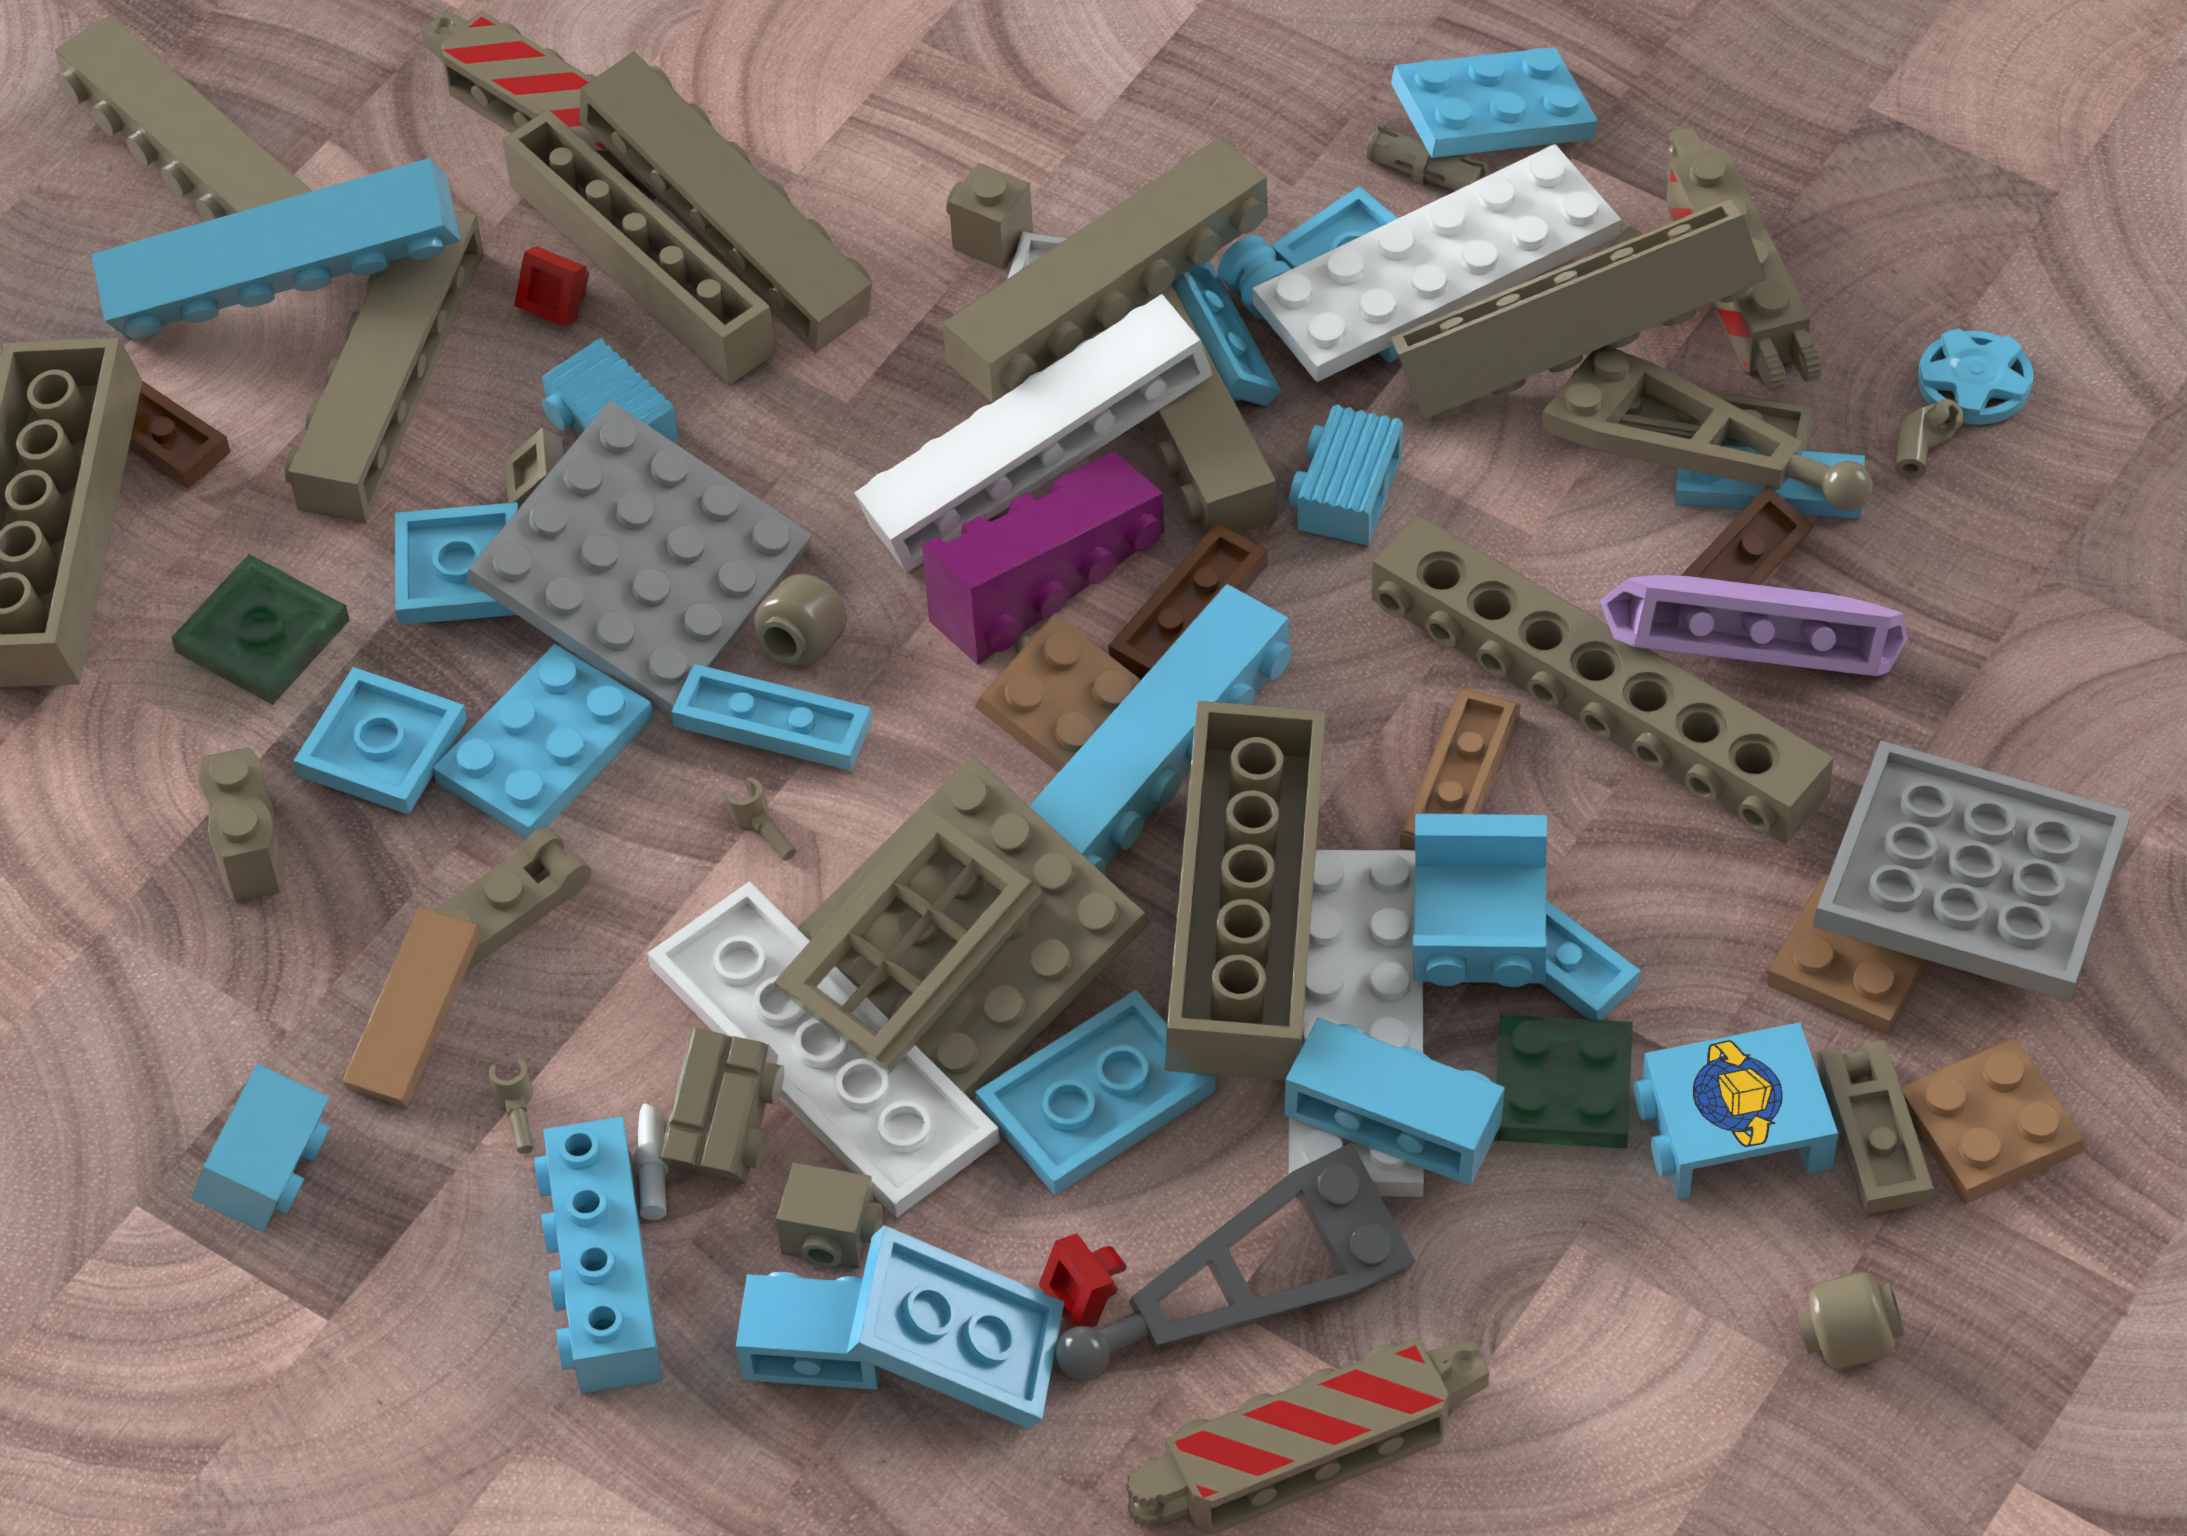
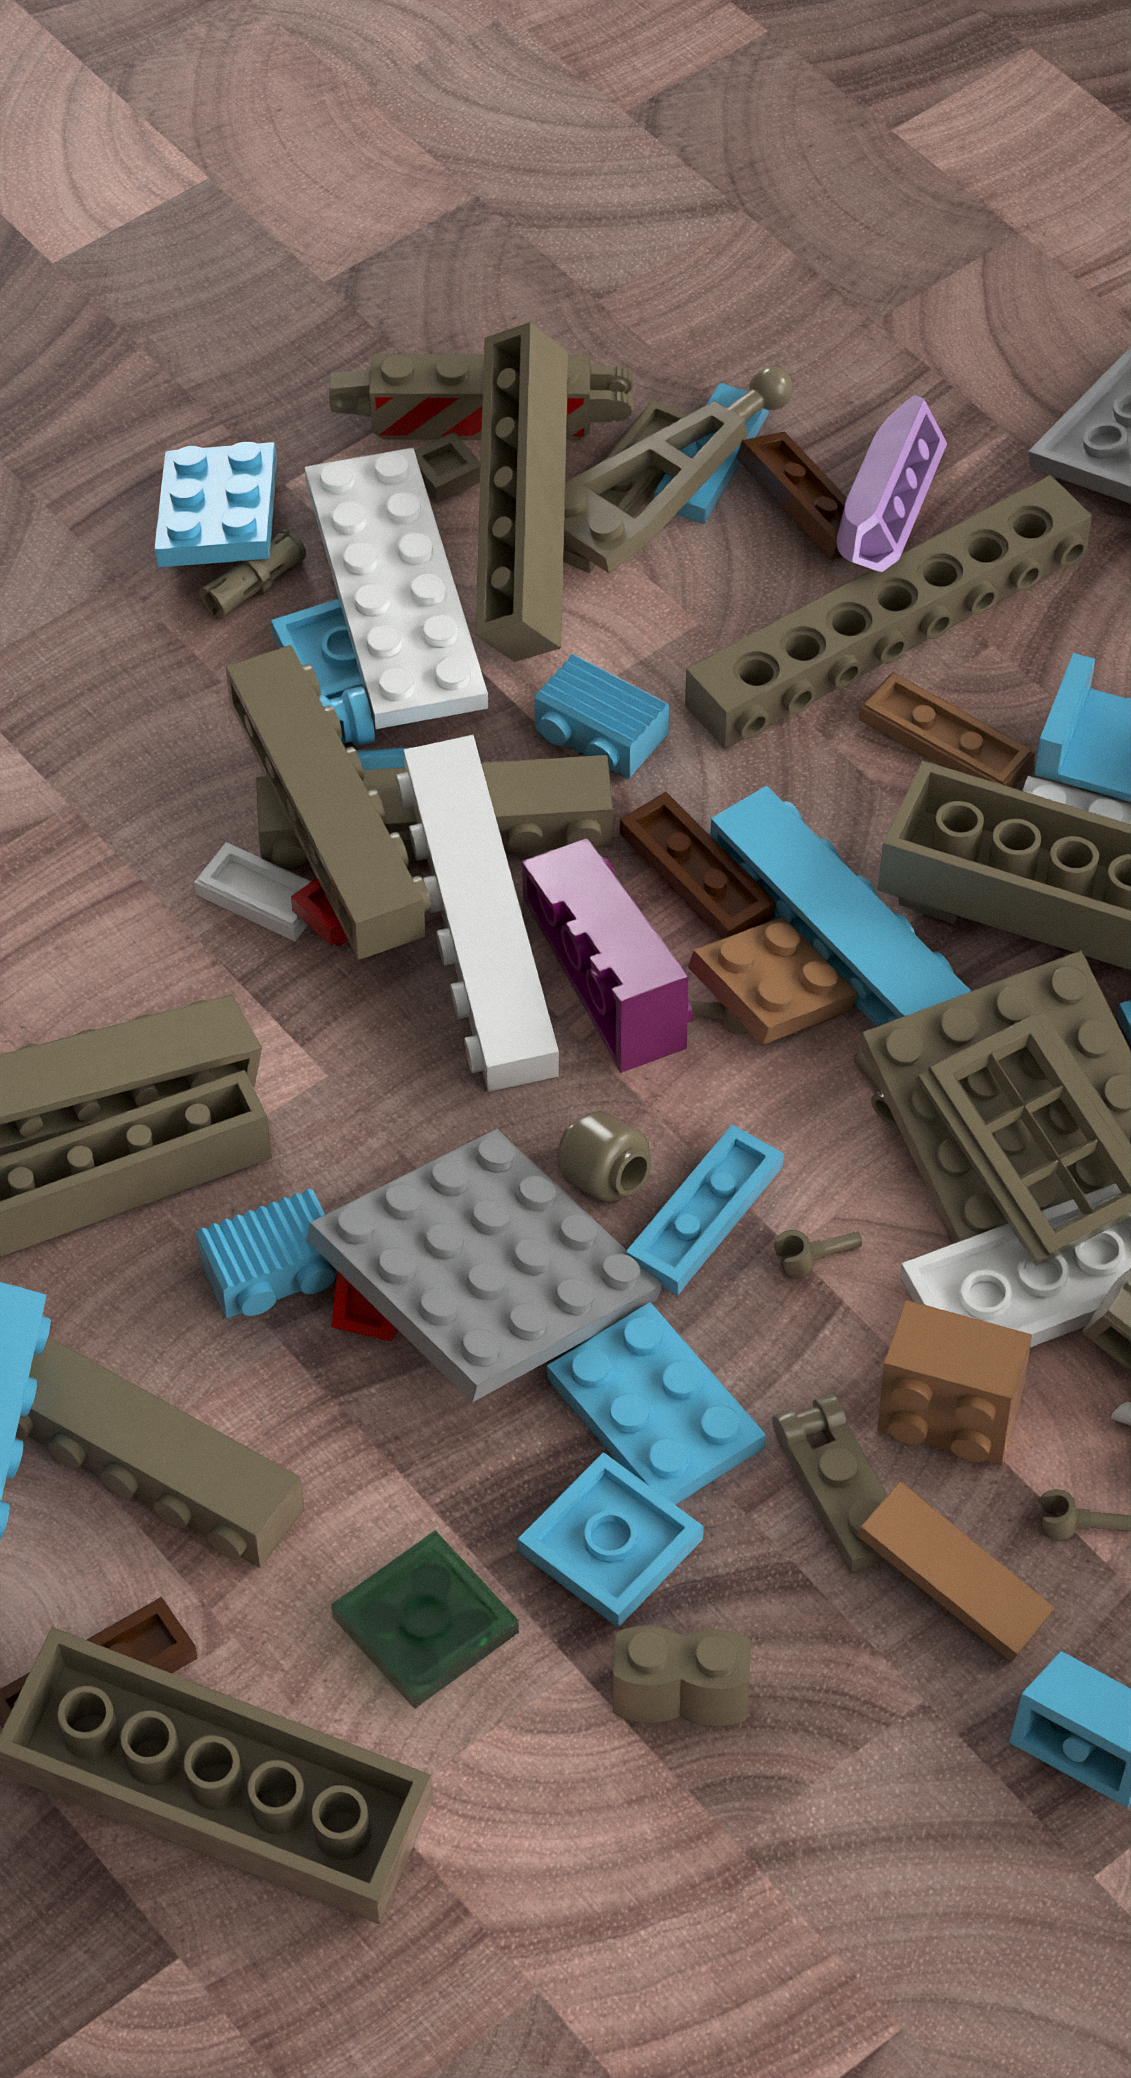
camera: 75 degrees left, 0 degrees up
medium azure plate [395,502,519,625] -> none
dark tan plate [505,428,563,508] -> none
red tile [514,246,590,327] -> none
dark tan brick [946,162,1033,270] -> none
dark tan arm [1895,399,1964,478] -> none
medium azure wheel [1917,328,2033,425] -> none
none -> medium nougat brick [877,1300,1032,1466]

